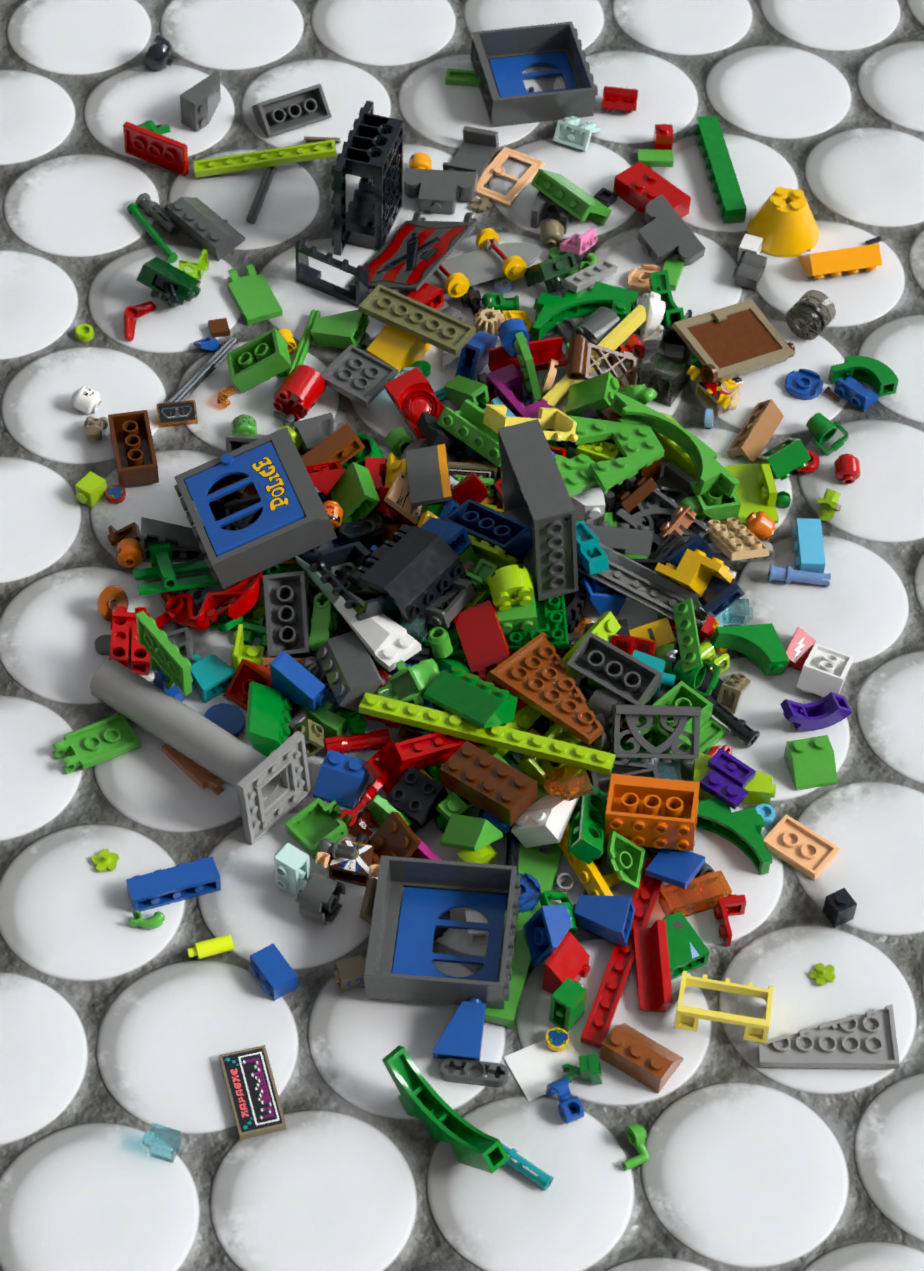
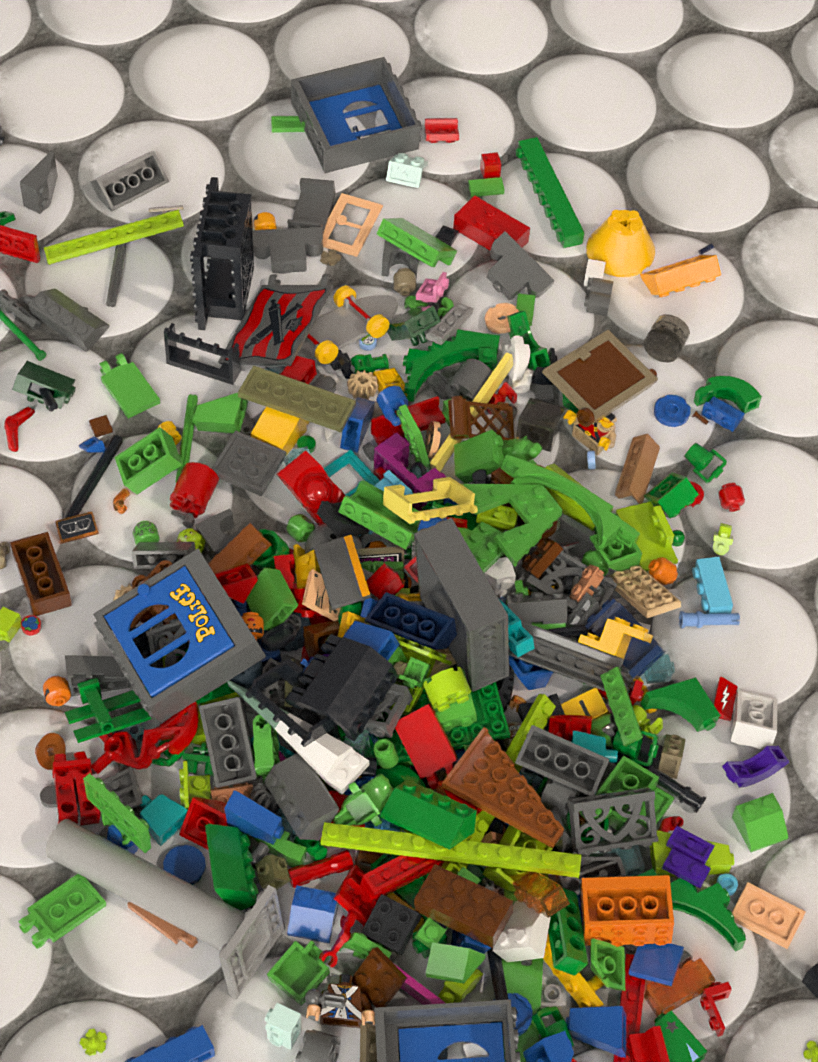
camera: 10 degrees left, 5 degrees up
reddish brown bracket [108,522,141,546] -> none
clear neon green bracket [179,249,209,280] -> none
clear red tile [348,808,377,837] -> none
bright green slope [444,375,490,409] -> none

